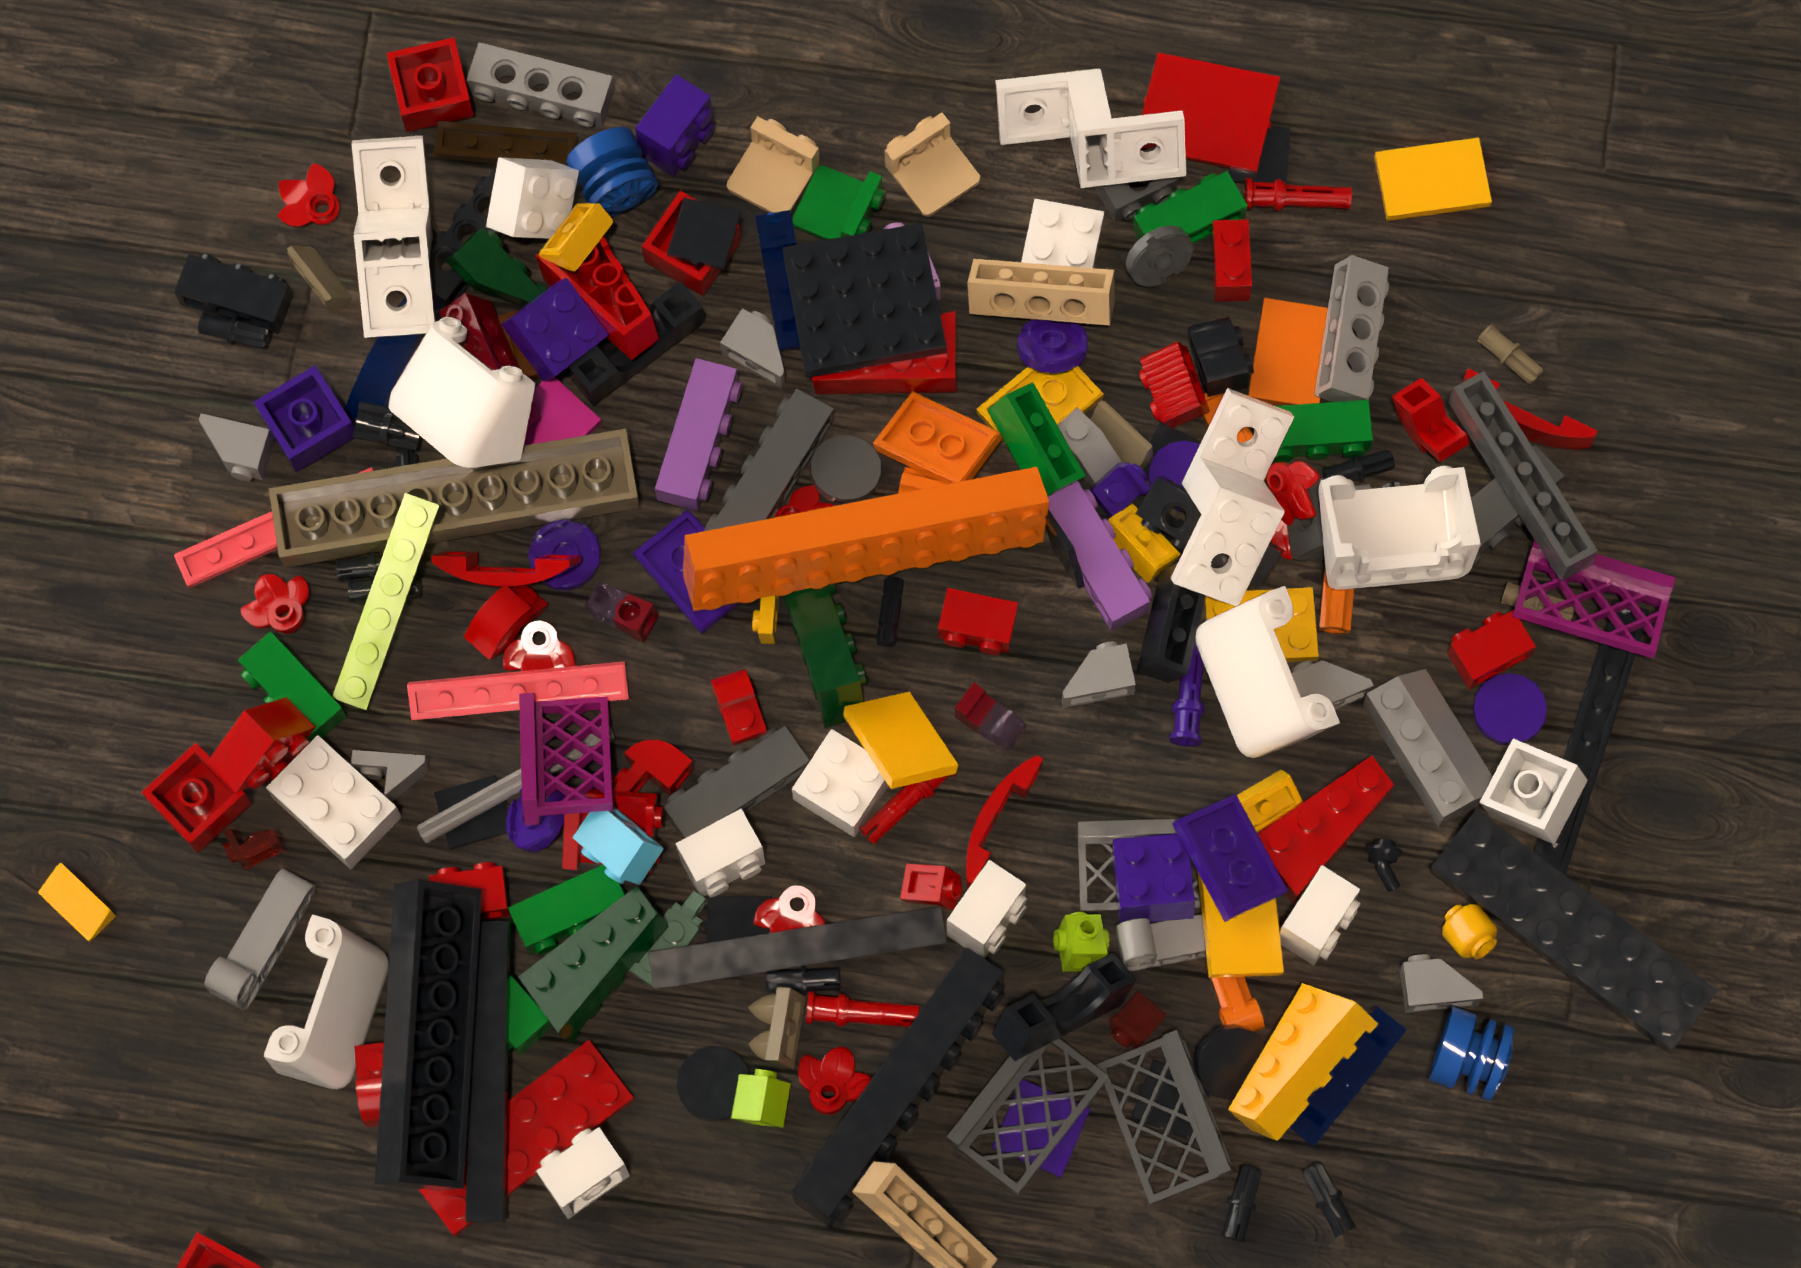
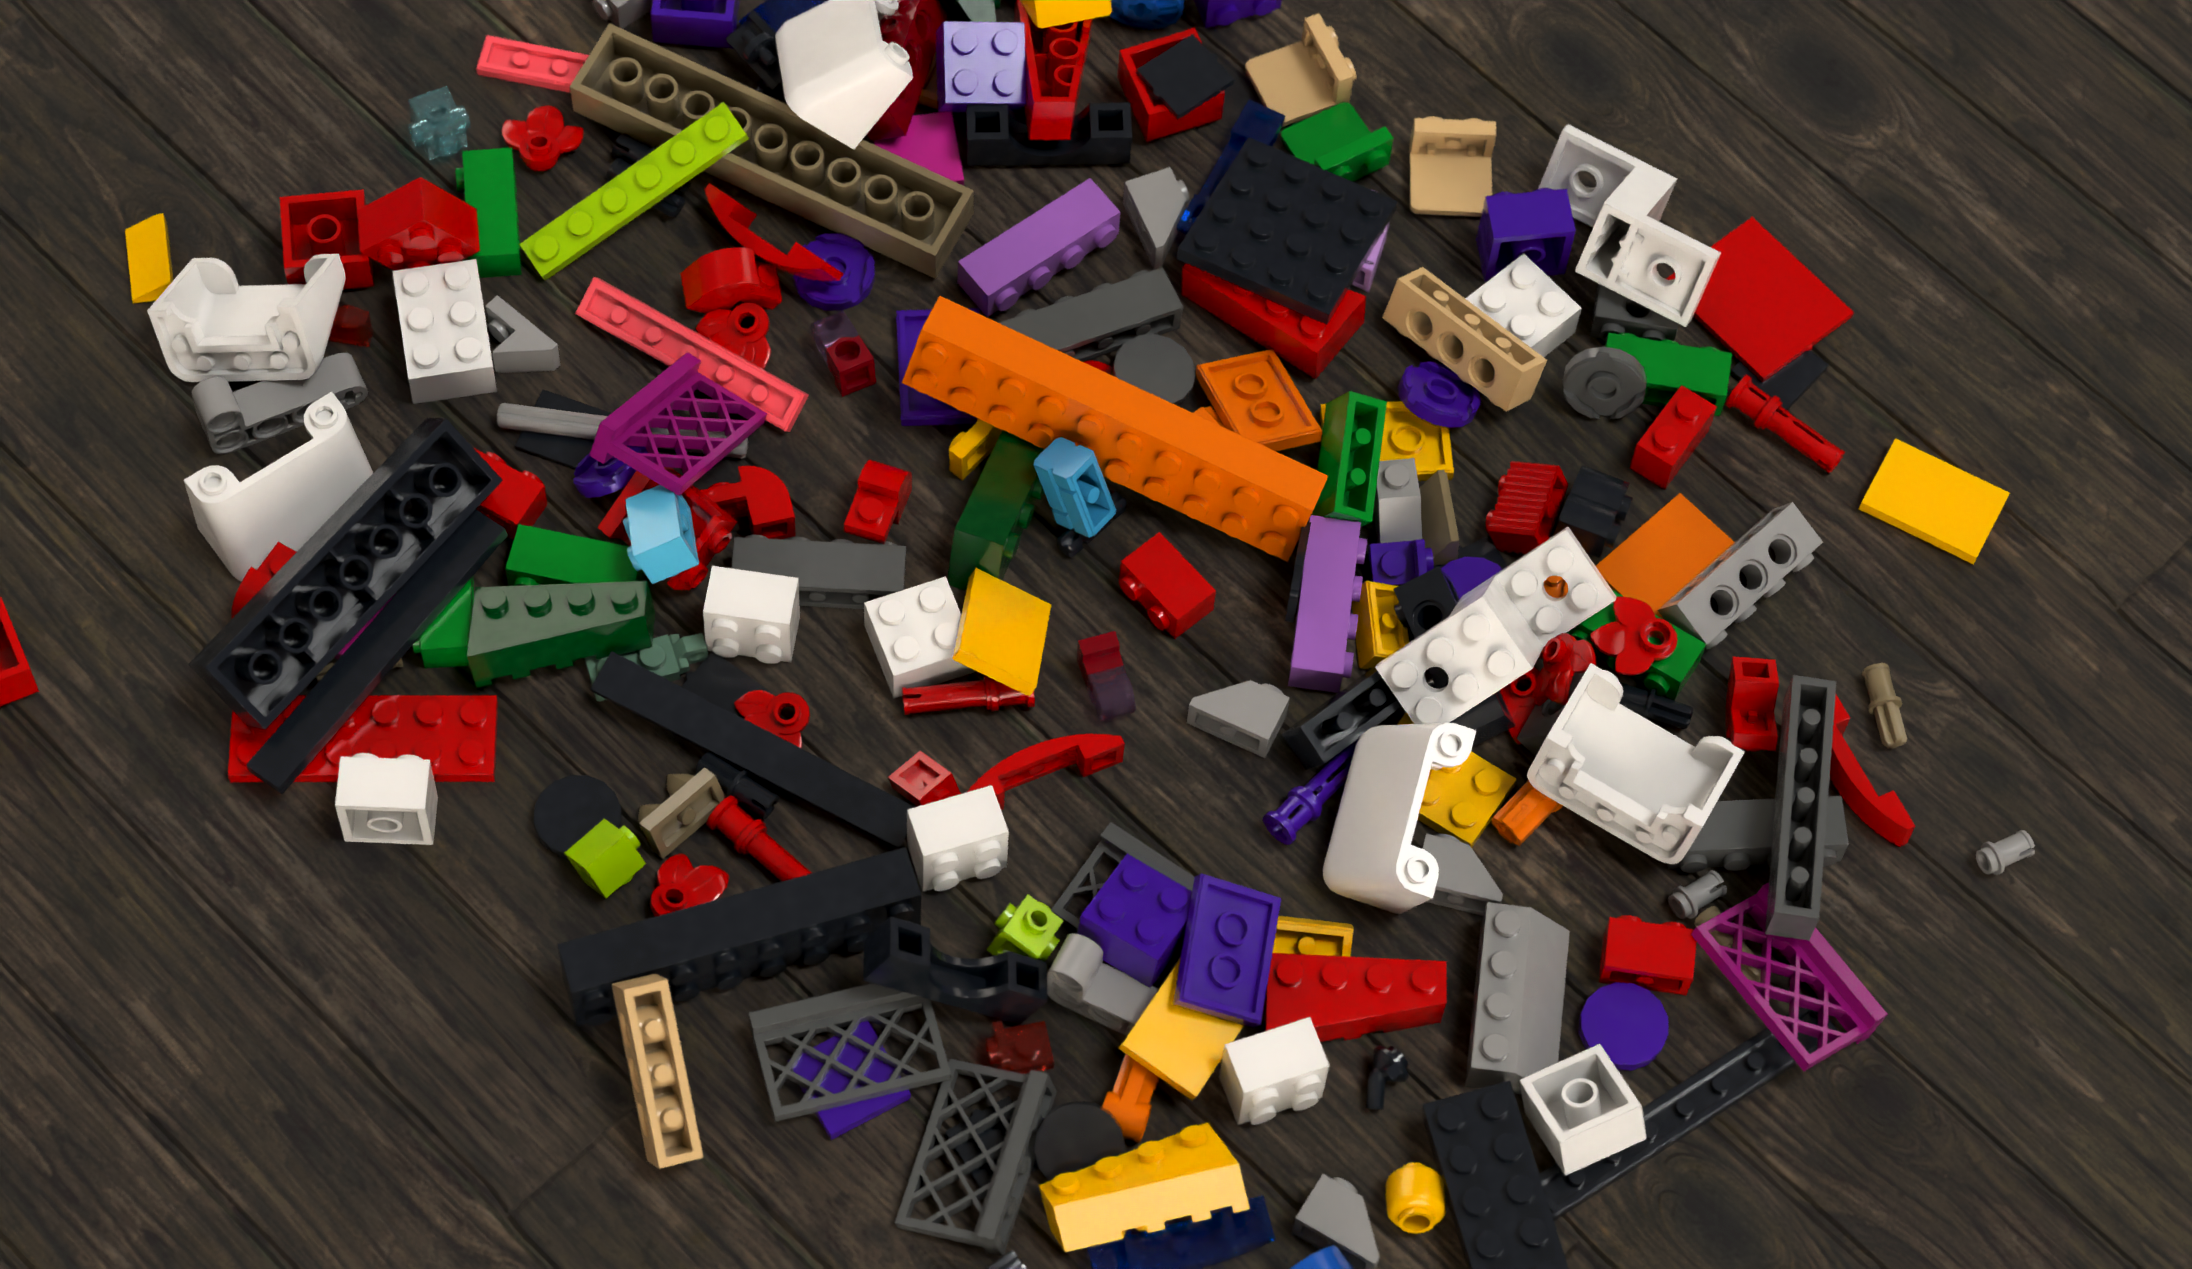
camera: 30 degrees right, 10 degrees down
none -> white windscreen [147,254,346,382]
none -> clear light blue brick [408,86,471,160]
none -> dark azure brick [1033,437,1116,538]
none -> dark purple brick [1476,188,1576,281]
none -> red plate [1590,596,1678,676]
none -> light grey pin [1668,870,1727,919]
none -> light grey pin [1976,830,2035,875]

